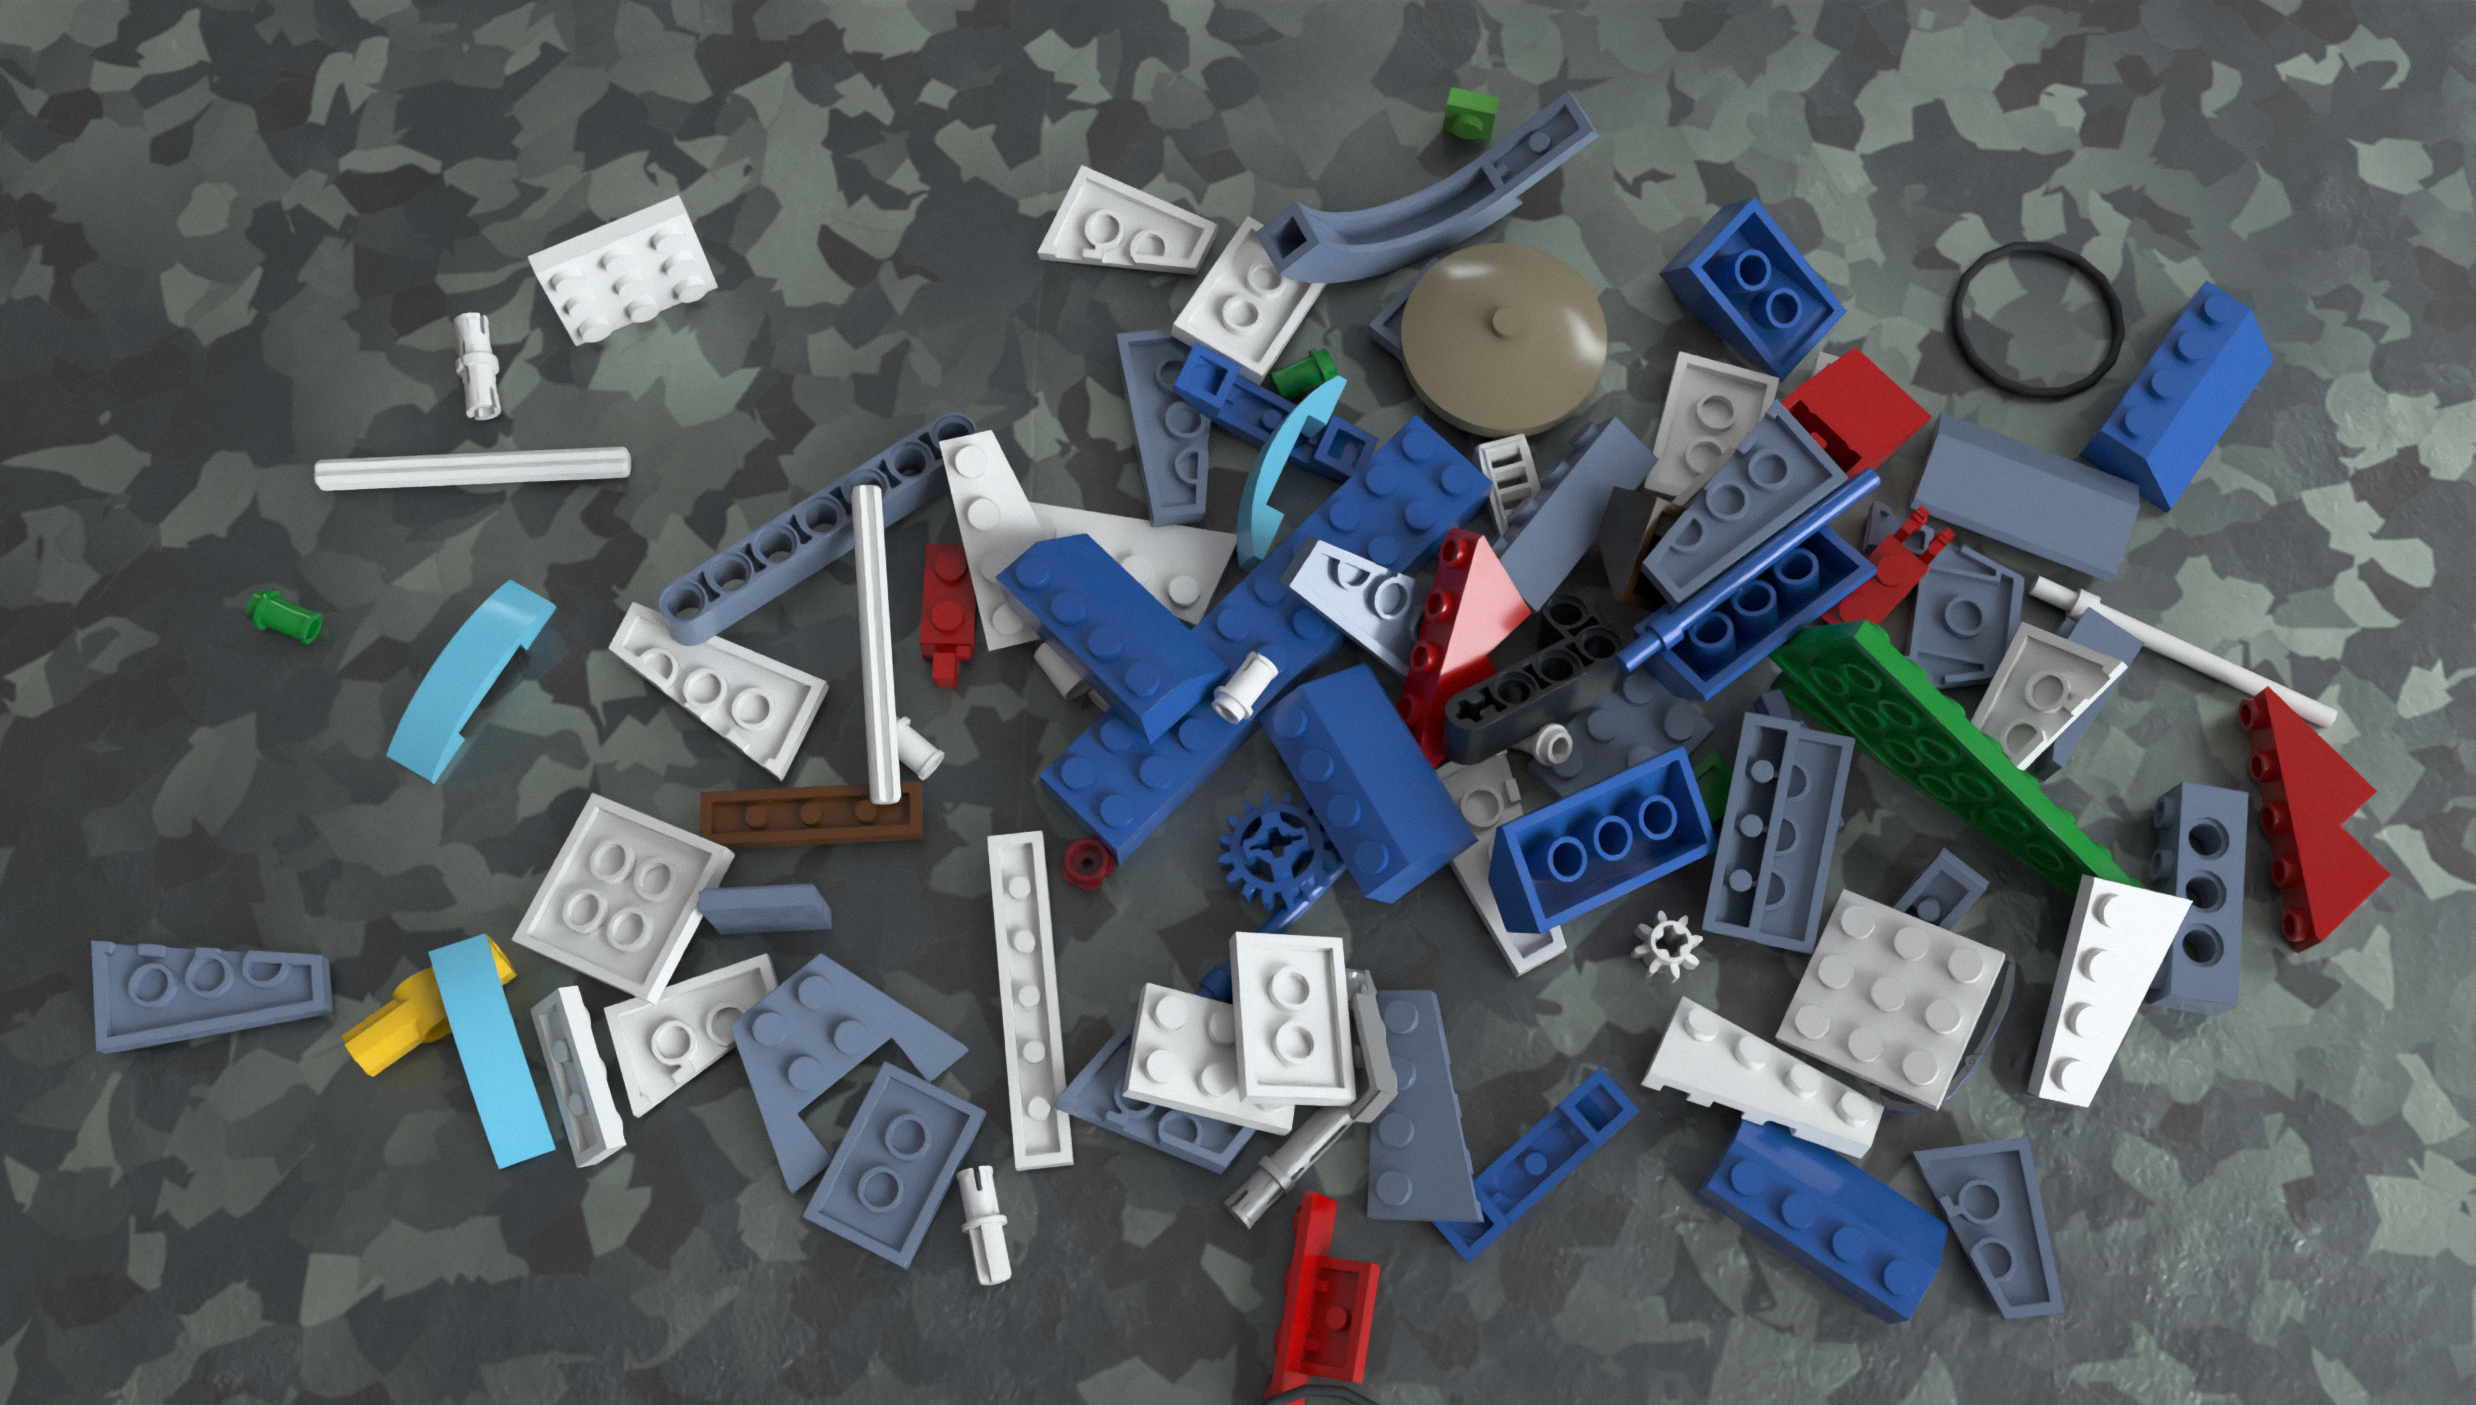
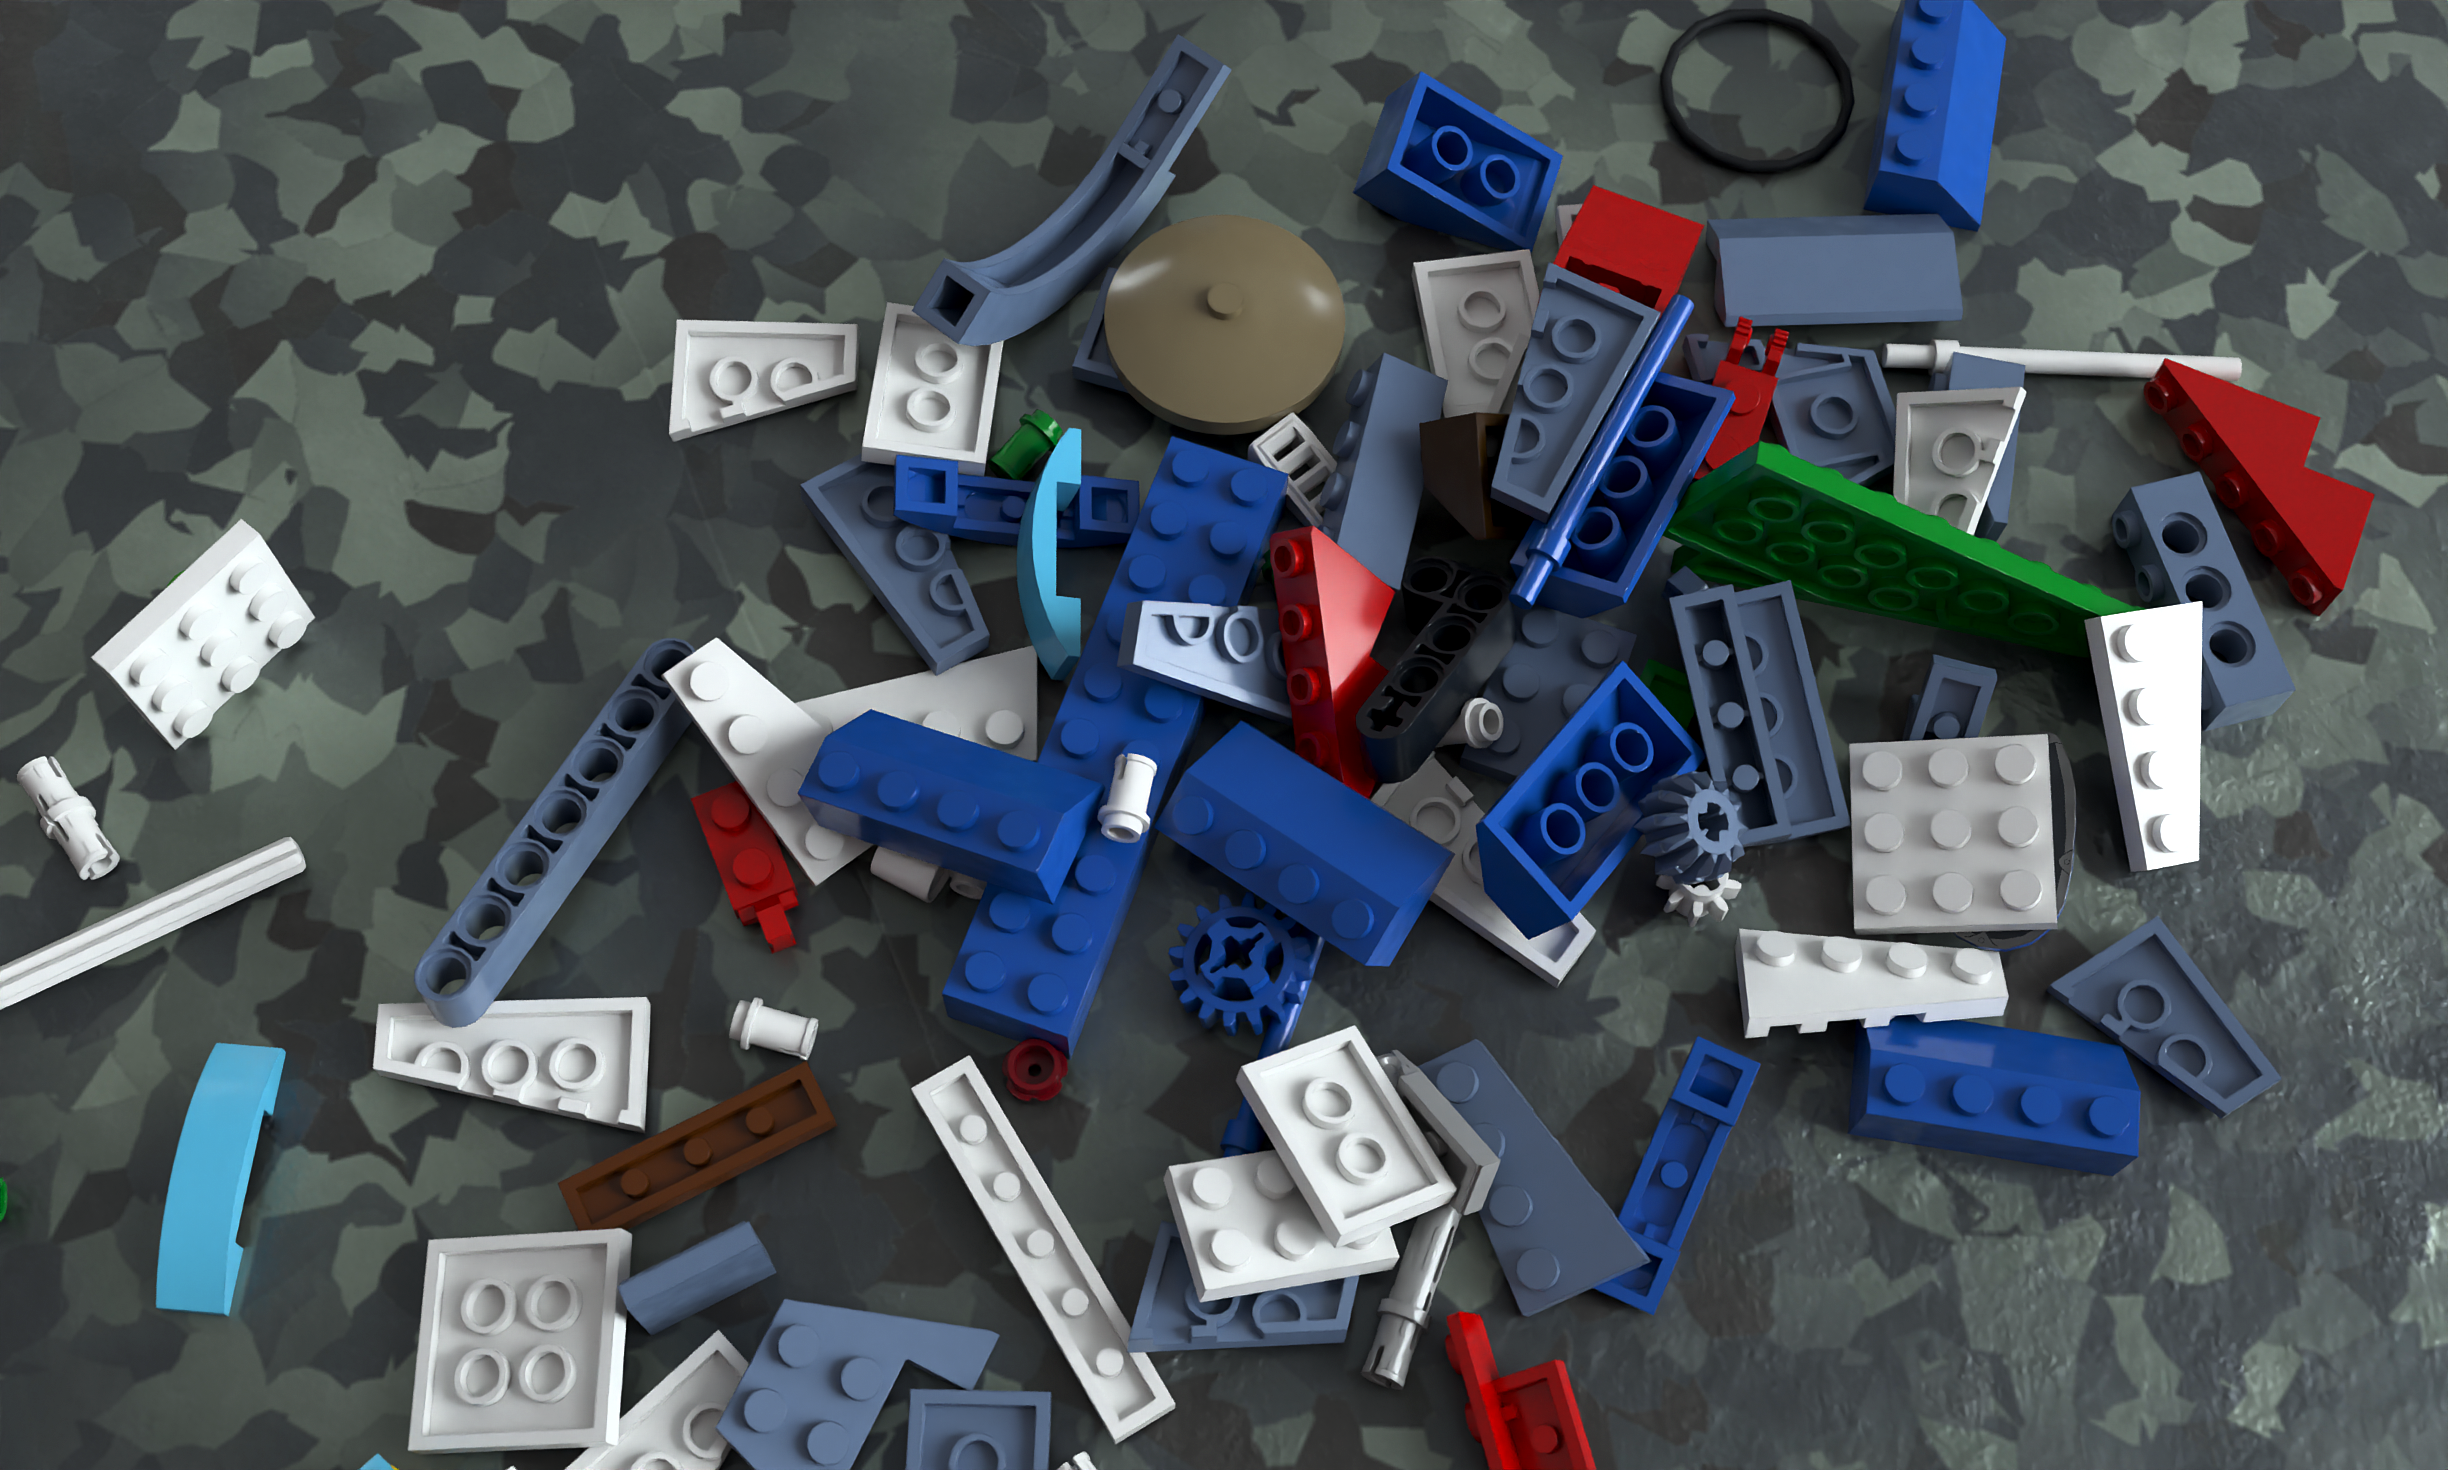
camera: 25 degrees left, 5 degrees down
white axle [851,485,901,805] -> none
bright green plate [1442,87,1500,141] -> none
none -> sand blue gear [1633,771,1749,885]

